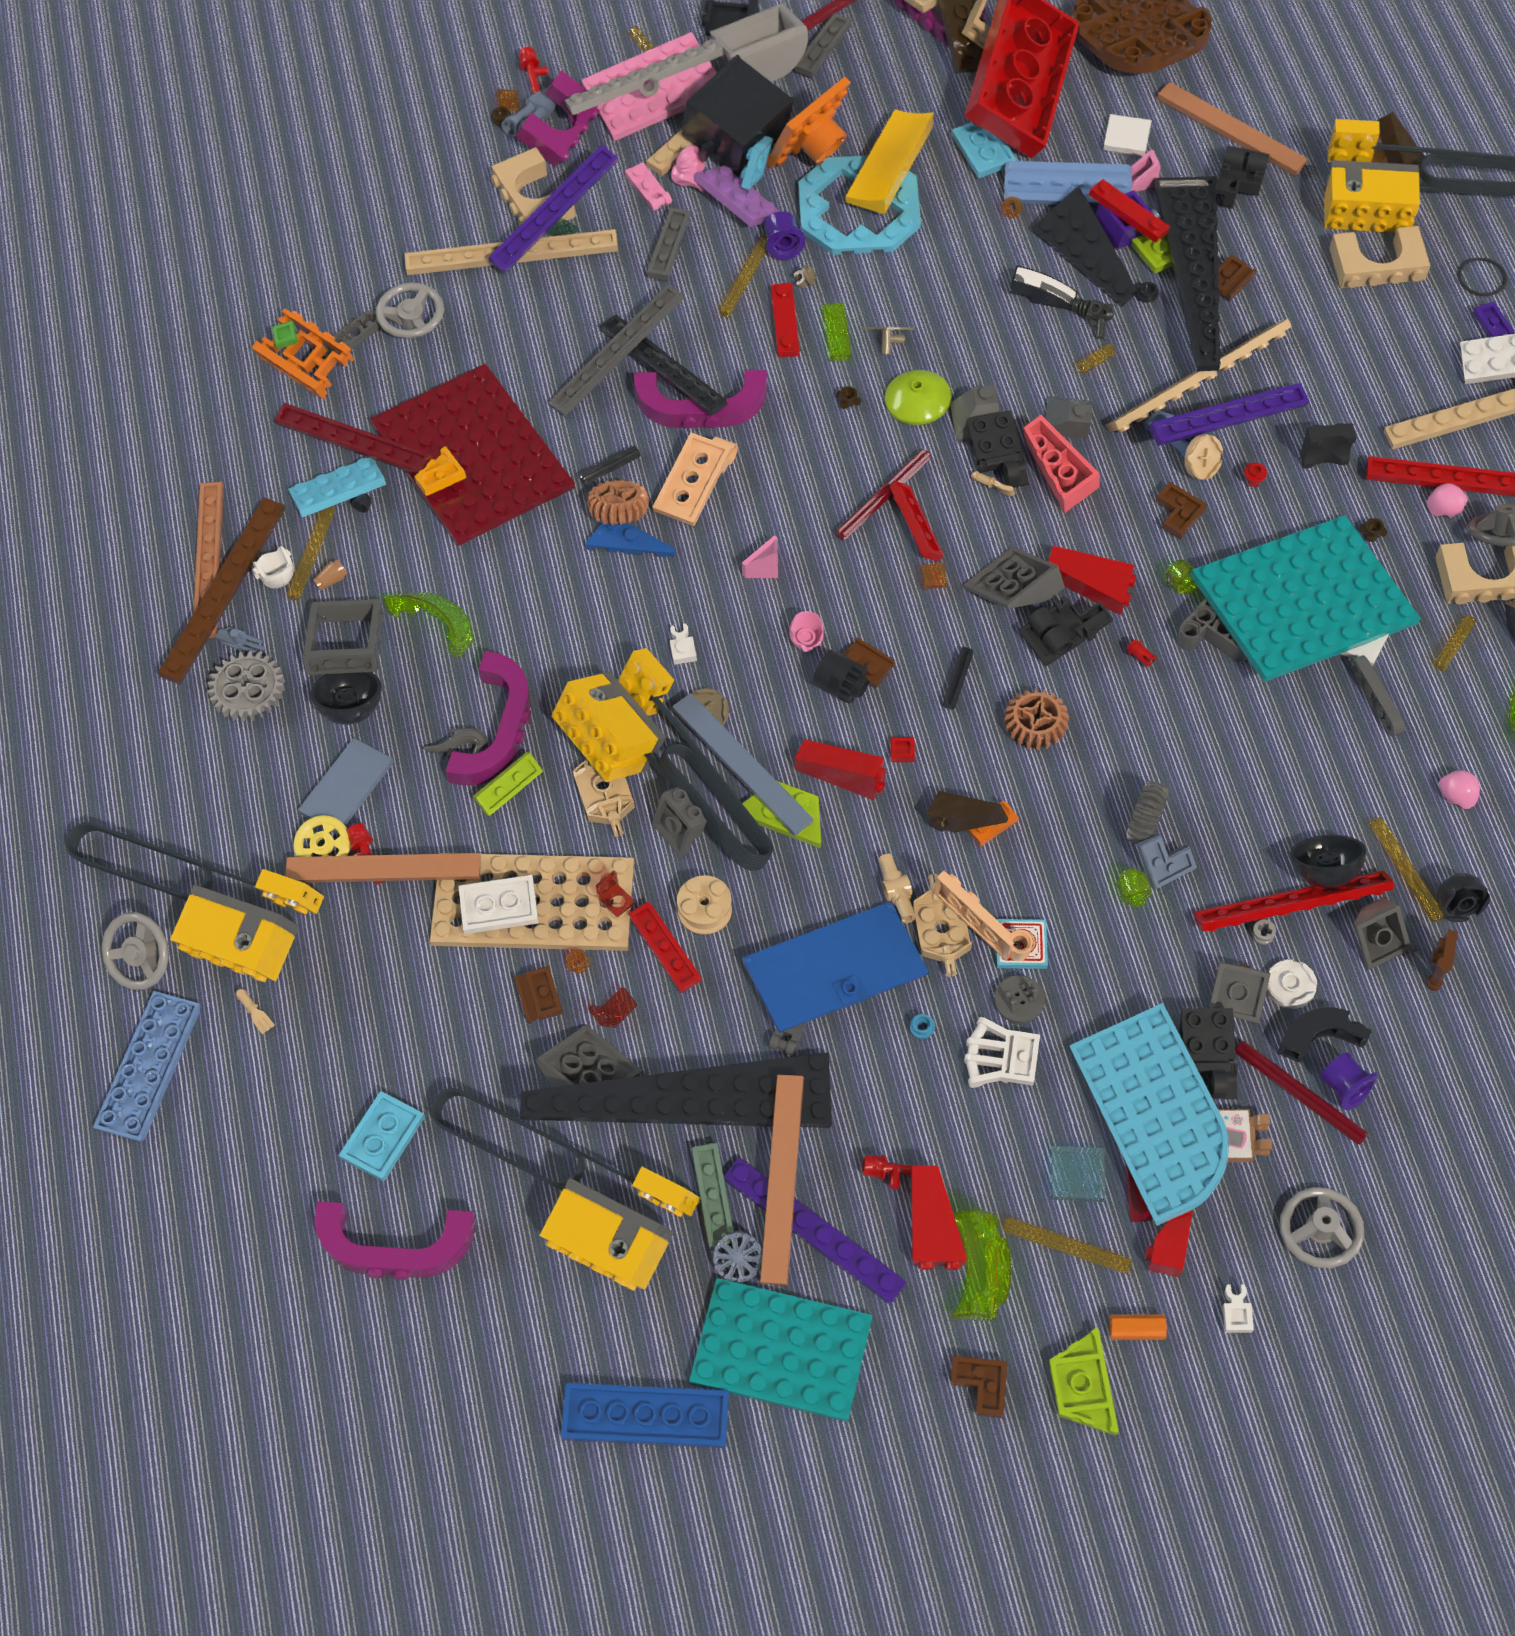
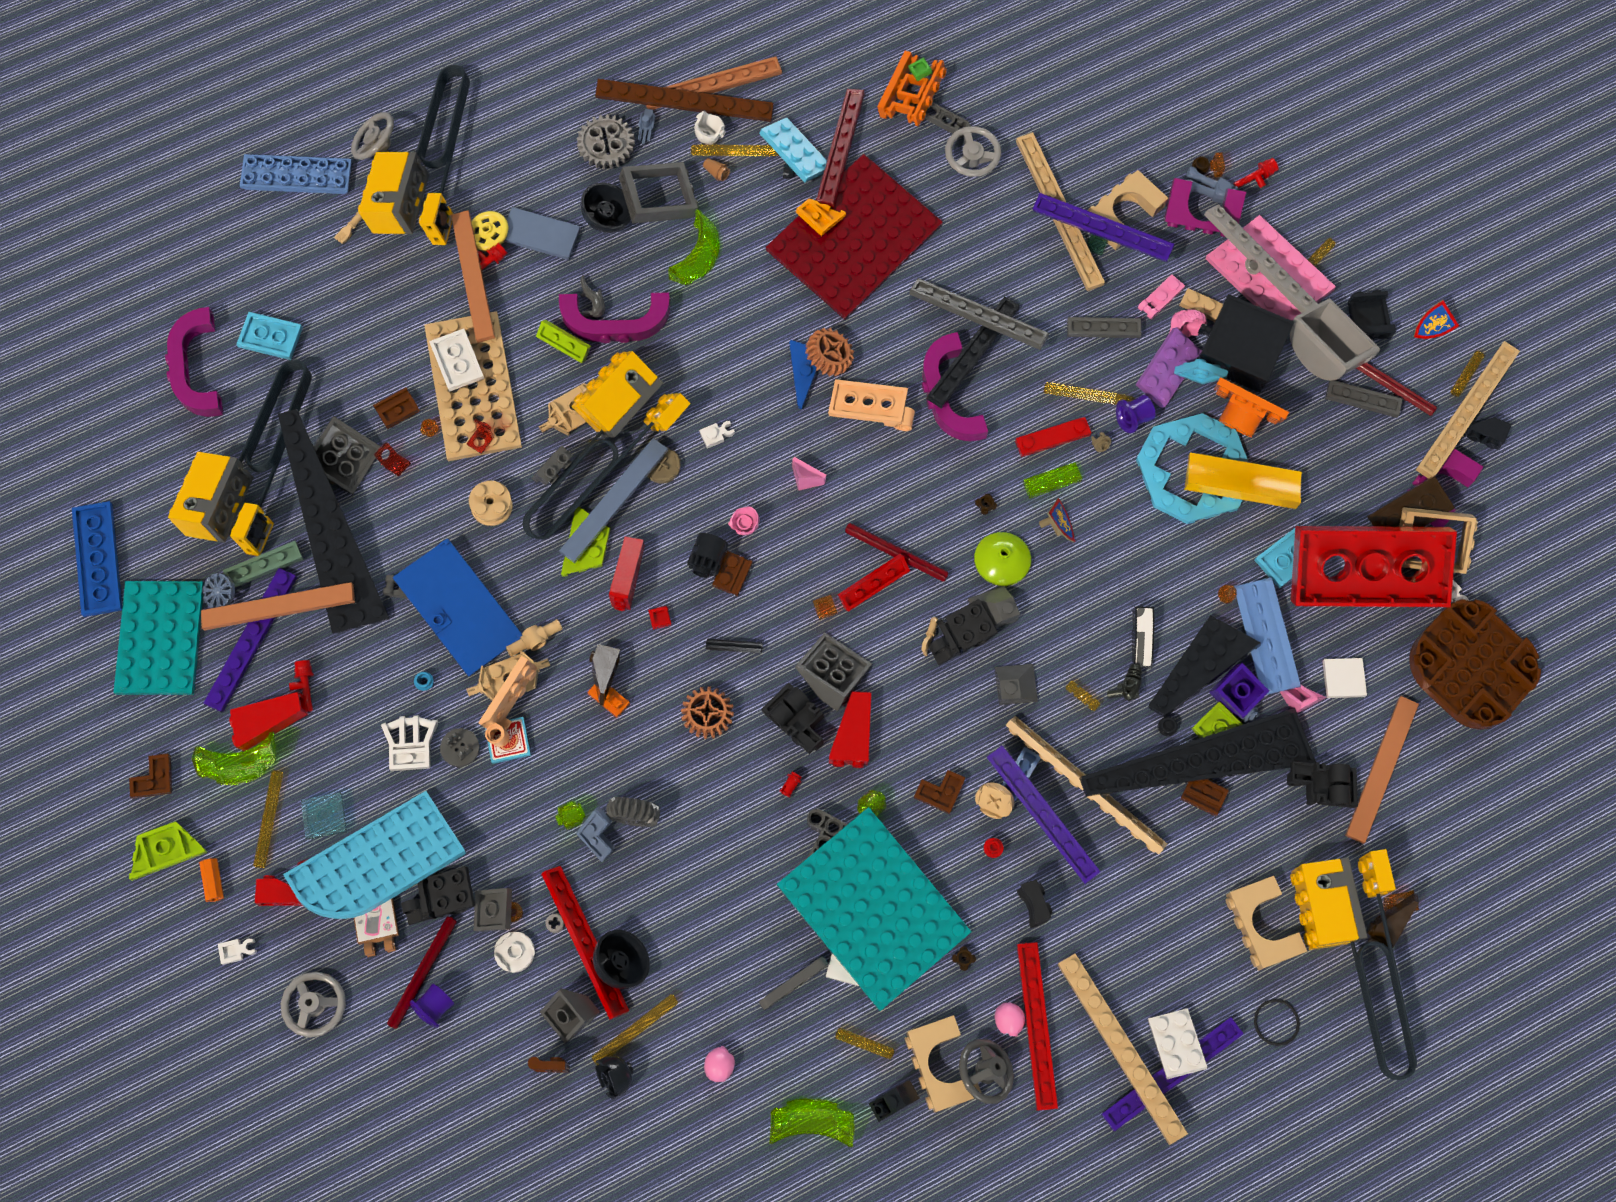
camera: 70 degrees right, 10 degrees up
black axle [579,446,640,485] -> none
red plate [628,901,702,993] -> none
coral wedge [1024,415,1100,513] -> none
red plate [1088,179,1170,243] -> none
black arch [1277,1007,1372,1063] -> none

